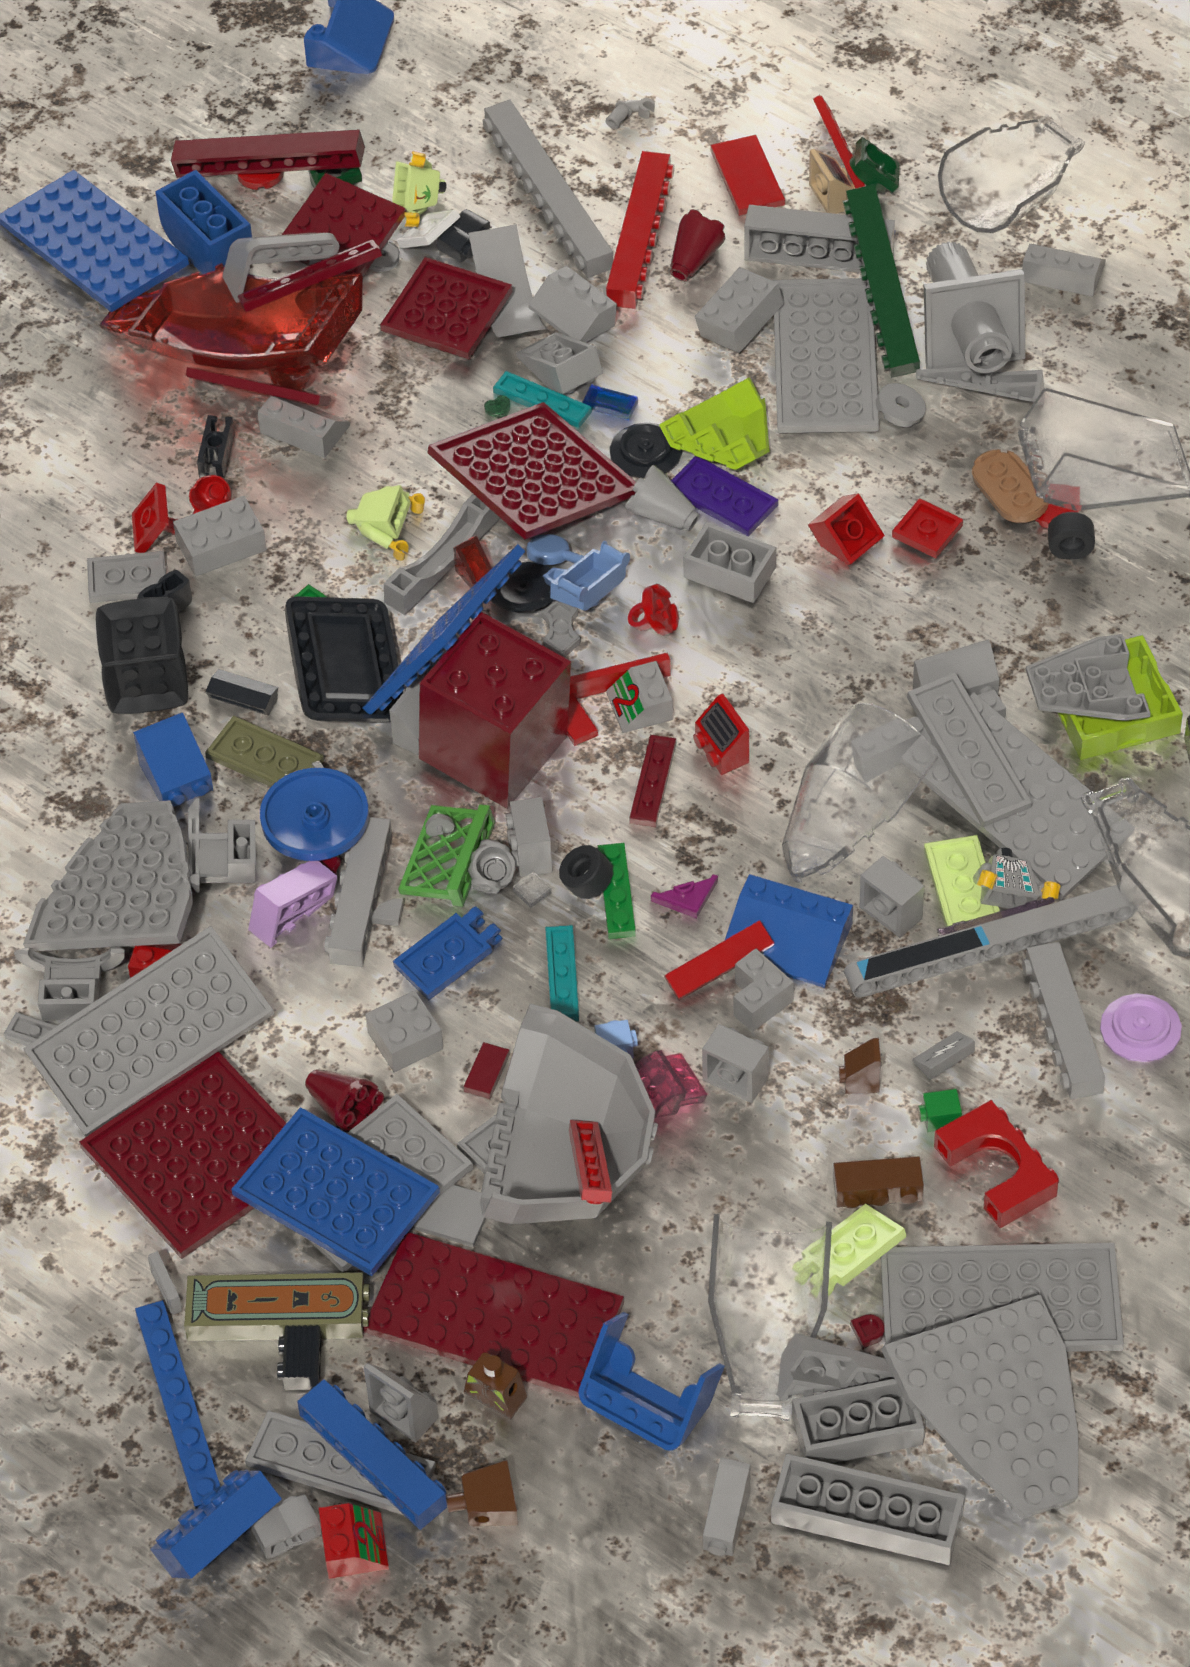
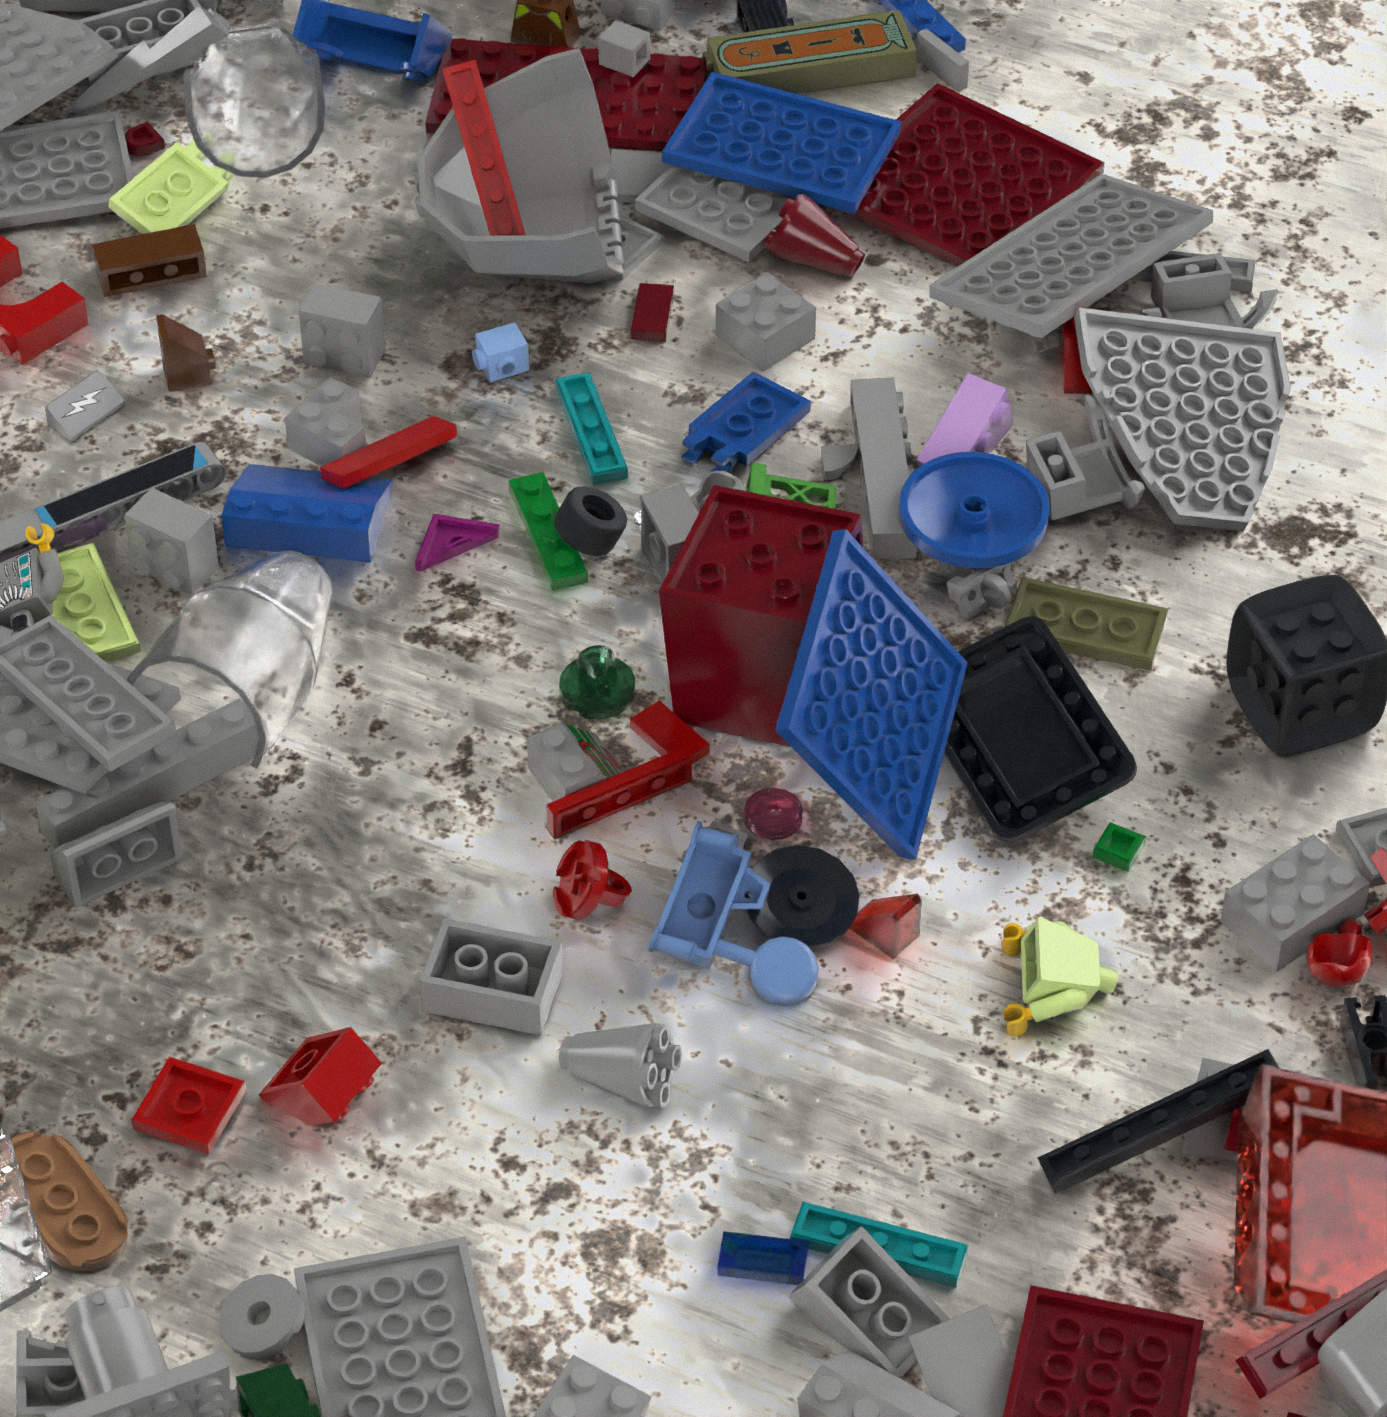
camera: 165 degrees right, 5 degrees down
blue slope [133,712,213,806] -> none
black brick [137,570,192,612] -> none
black piece [205,669,278,716] -> none
light grey arch [384,494,500,615] -> none
dark red plate [427,402,636,540] -> none
clear green piece [484,395,510,418] -> none
black piece [609,423,682,479] -> none
dark red tile [629,734,676,828] -> none
clear pink brick [635,1050,707,1118] -> none
lime panel [659,377,770,470] -> none
dark purple tile [671,456,778,537] -> none
red slope [693,693,749,775] -> none
green brick [918,1089,962,1133] -> none
none -> clear green tile [559,645,635,719]
none -> light grey brick [597,20,650,77]
none -> black tile [1038,1049,1287,1194]

